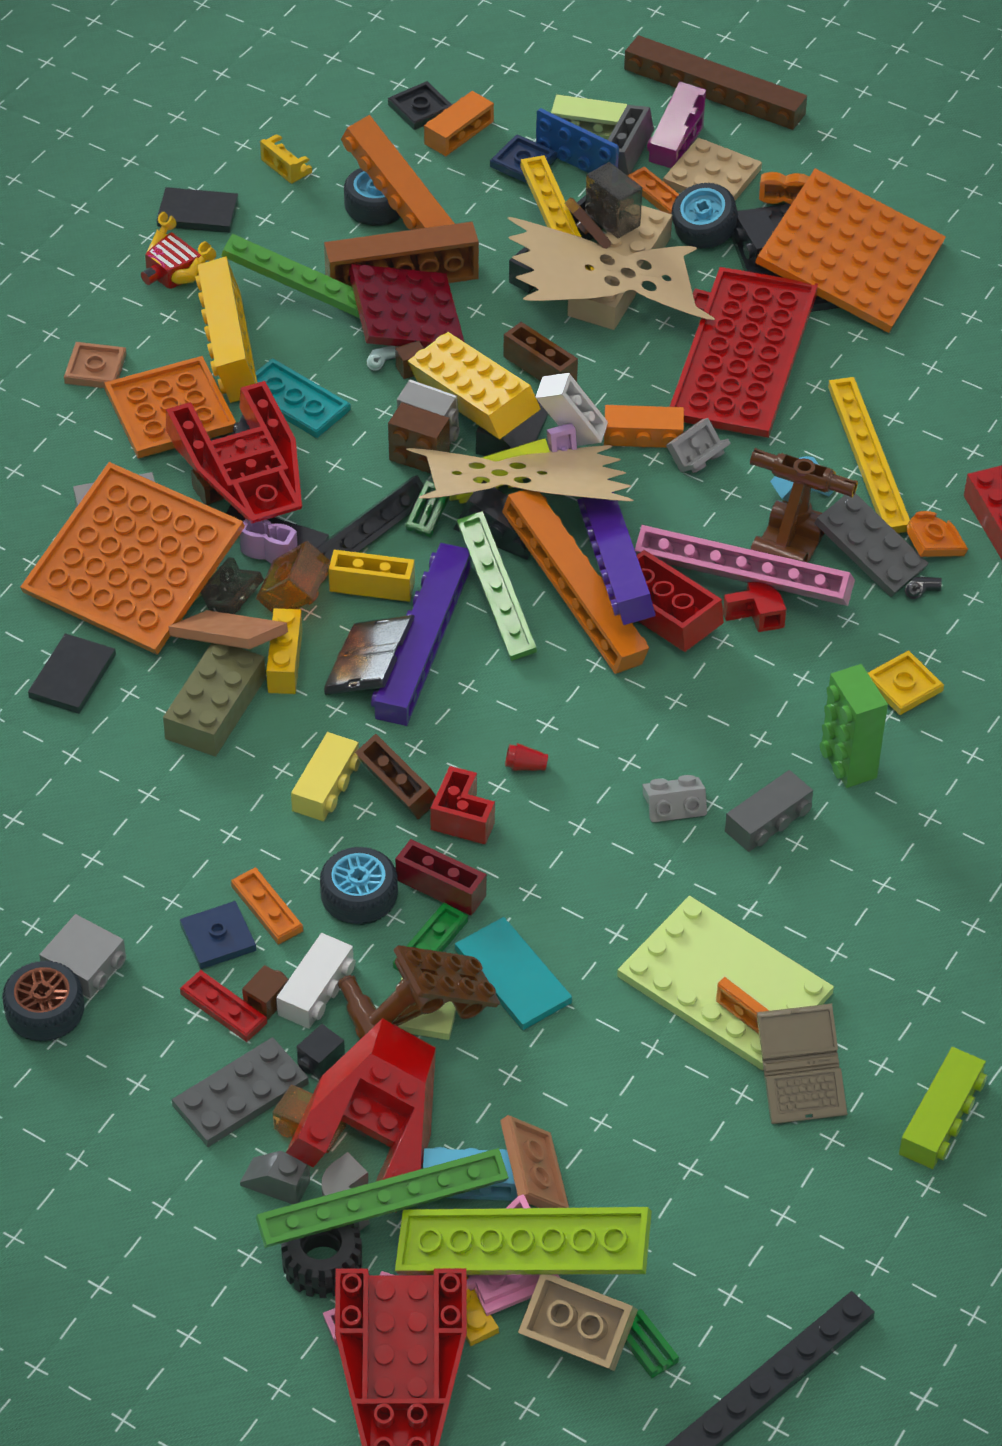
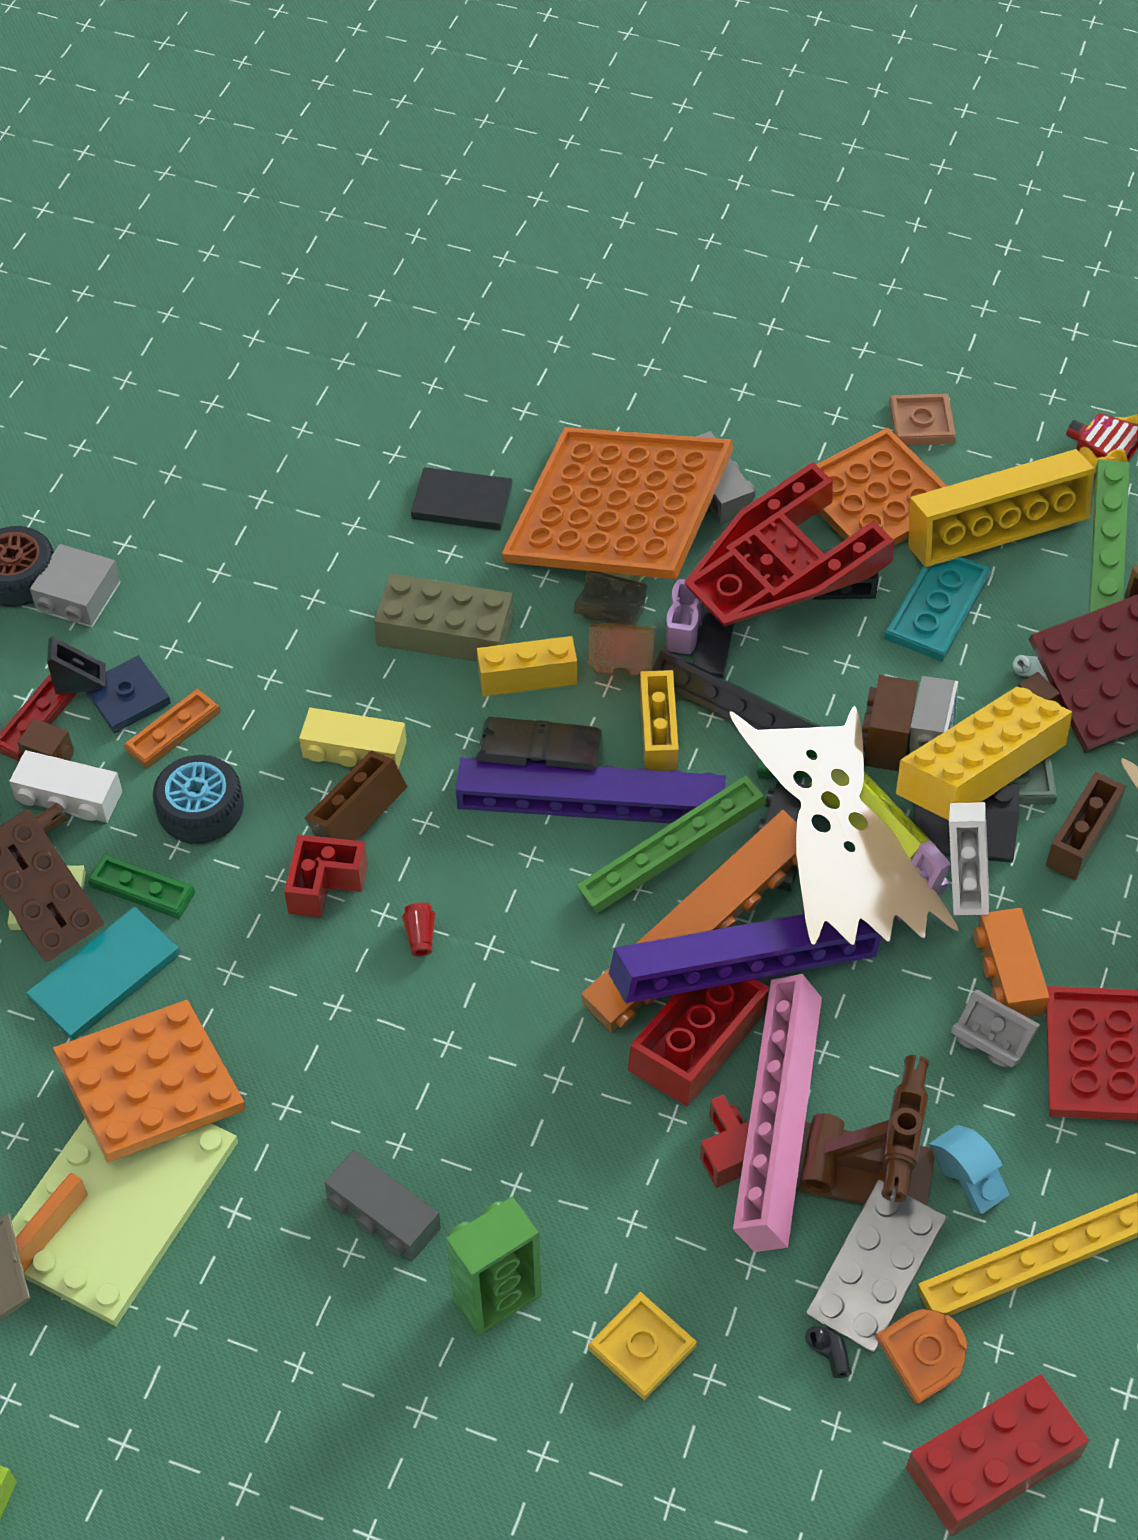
camera: 80 degrees right, 5 degrees up
nougat tile [169,610,288,649] -> none
dark red brick [395,839,487,916] -> none
light grey bracket [642,775,707,822] -> none
none -> black slope [47,636,106,695]
none -> orange plate [53,999,245,1163]

